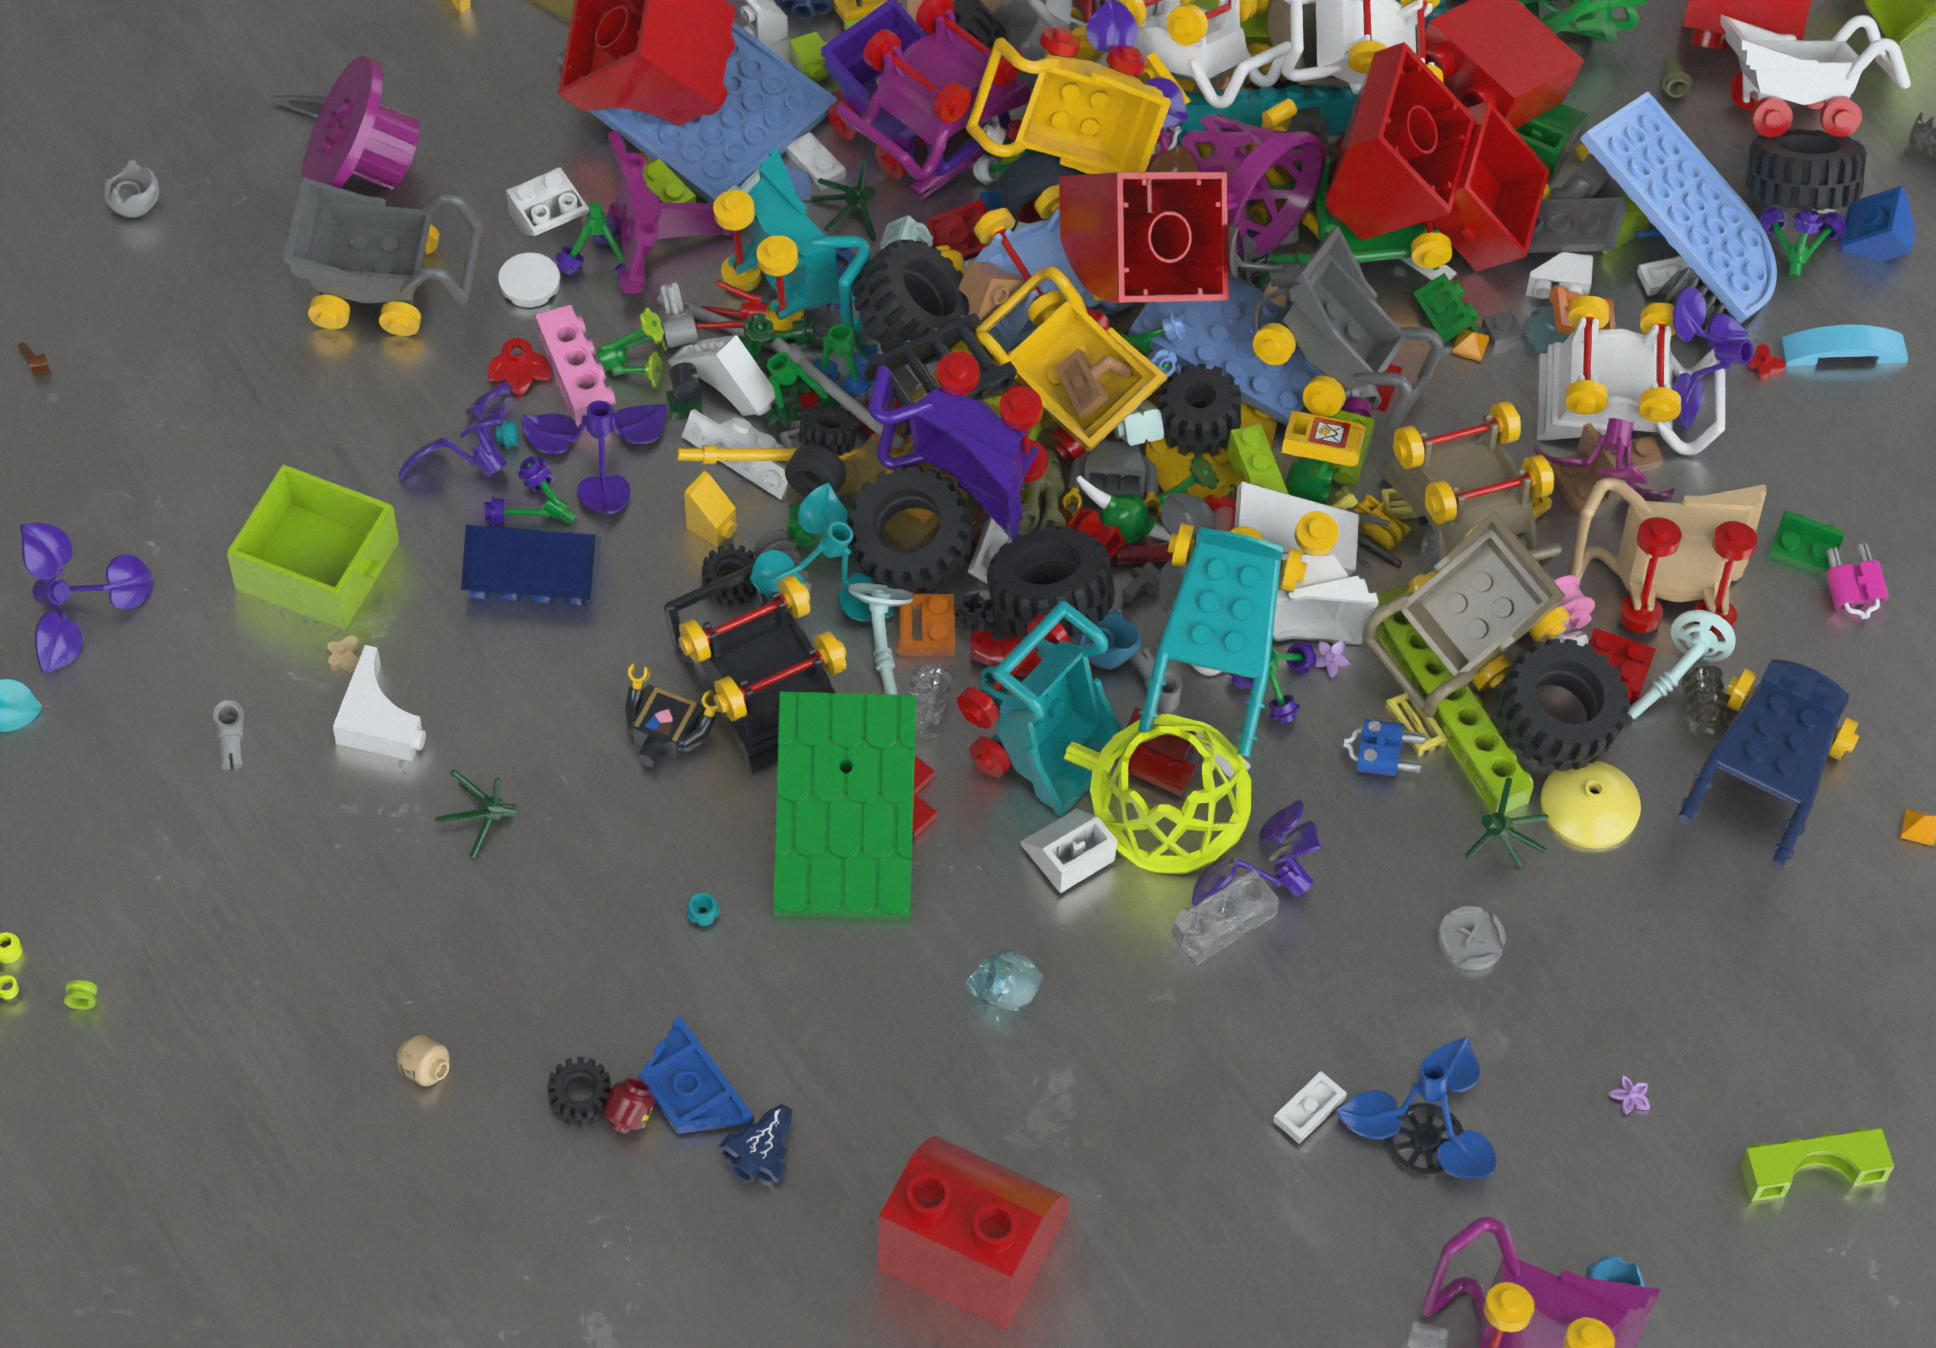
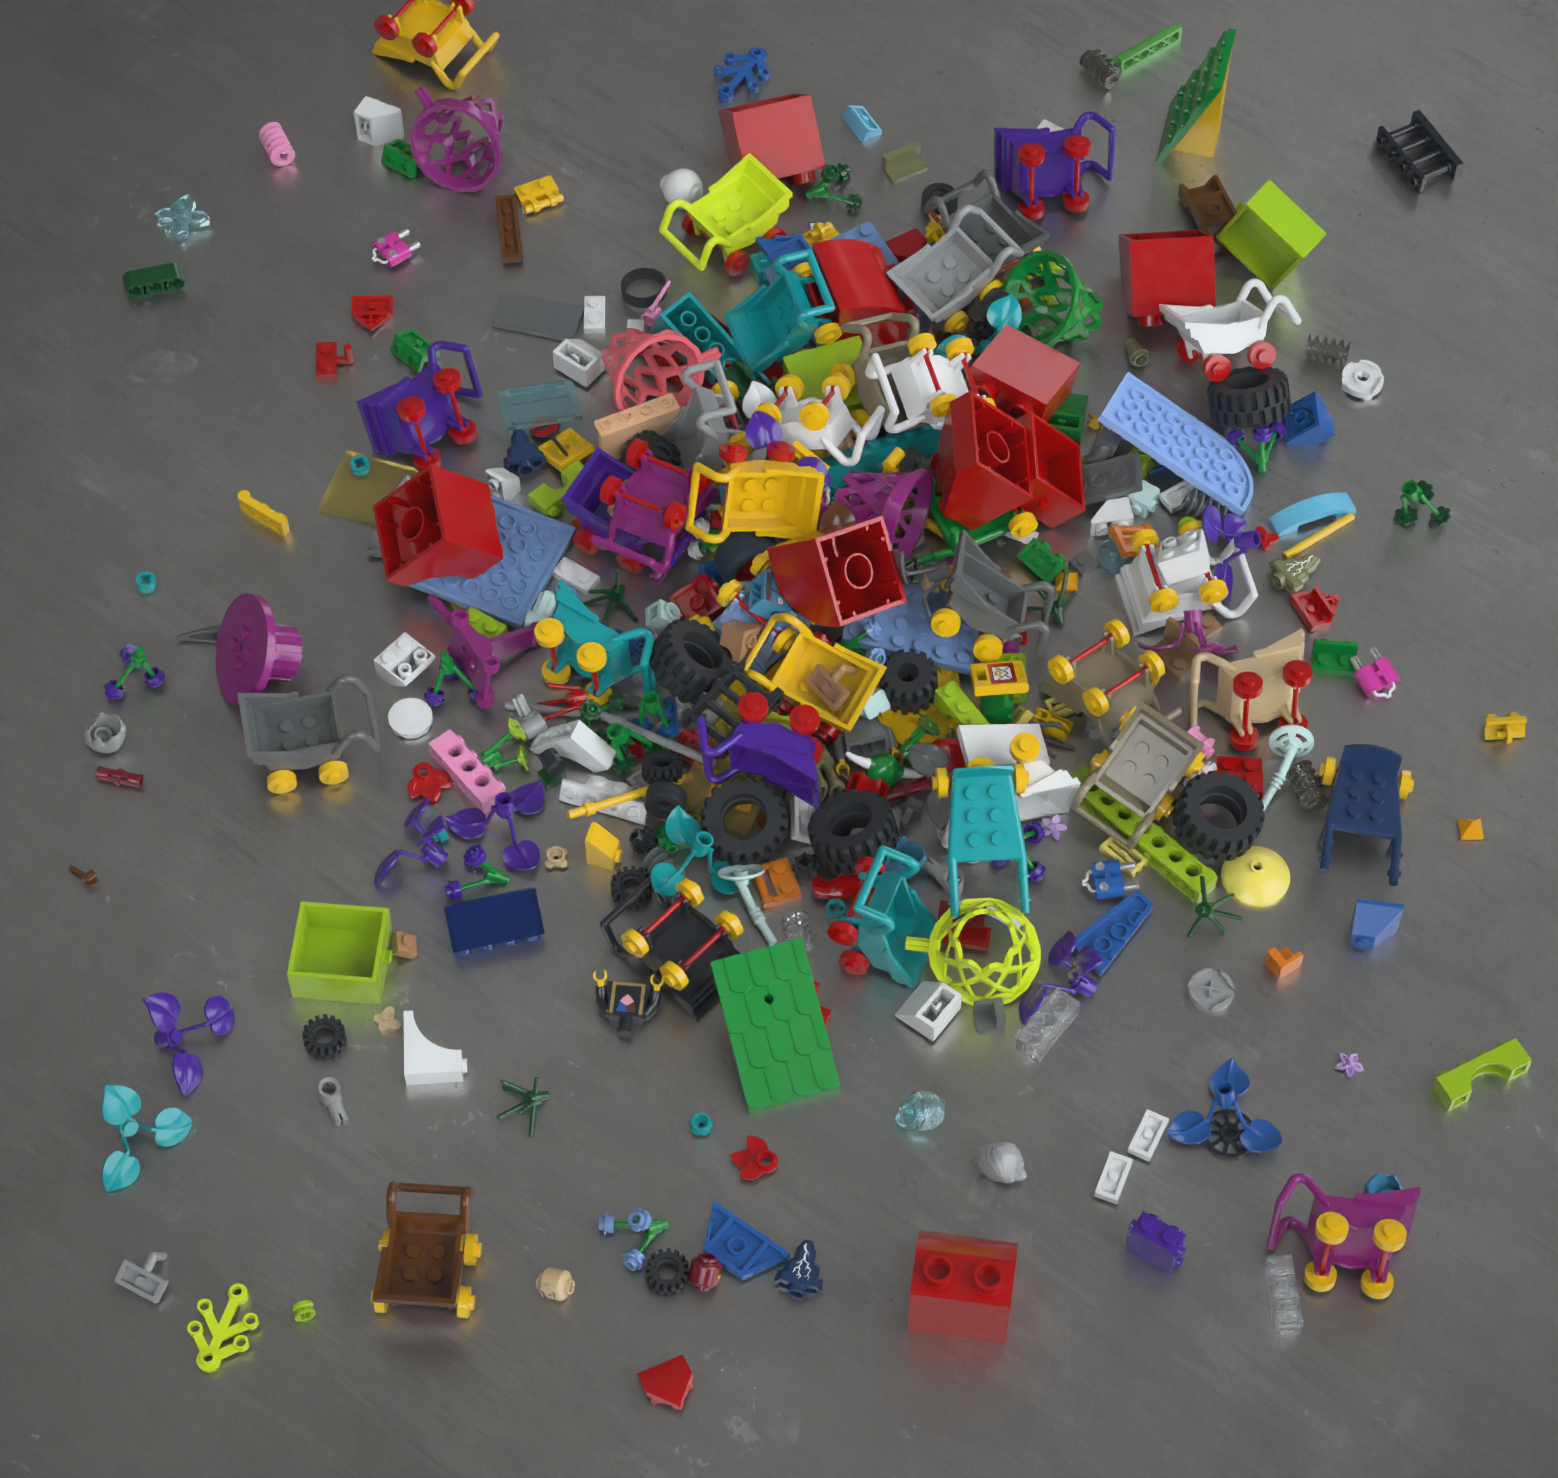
camera: 15 degrees left, 0 degrees up
none -> dark red pin [96,766,144,789]
none -> dark purple plant [104,644,165,700]
none -> teal bush [136,571,156,593]
none -> black tyre [302,1014,347,1061]
none -> reddish brown piece [371,1181,482,1319]
none -> medium nougat plate [392,930,418,960]
none -> tan plate [545,846,568,869]
none -> medium blue plant [599,1207,669,1271]
none -> black gear [629,825,658,855]
none -> red slope [637,1355,693,1410]
none -> red plate [730,1135,778,1180]
none -> dark azure torso [749,569,798,623]
none -> dark grey panel [973,998,1006,1033]
none -> light grey hair [978,1141,1027,1184]
none -> dark green plant [1026,572,1077,624]
none -> blue wing [1074,890,1154,977]
none -> white plate [1094,1151,1133,1204]
none -> light aqua brick [1125,479,1160,519]
none -> dark purple brick [1126,1211,1187,1274]
none -> white slope [1157,528,1210,585]
none -> orange panel [1264,947,1303,979]
none -> olive rock [1269,554,1321,594]
none -> yellow bar [1282,512,1355,559]
none -> red slope [1288,586,1340,632]
none -> slope [1349,899,1404,949]

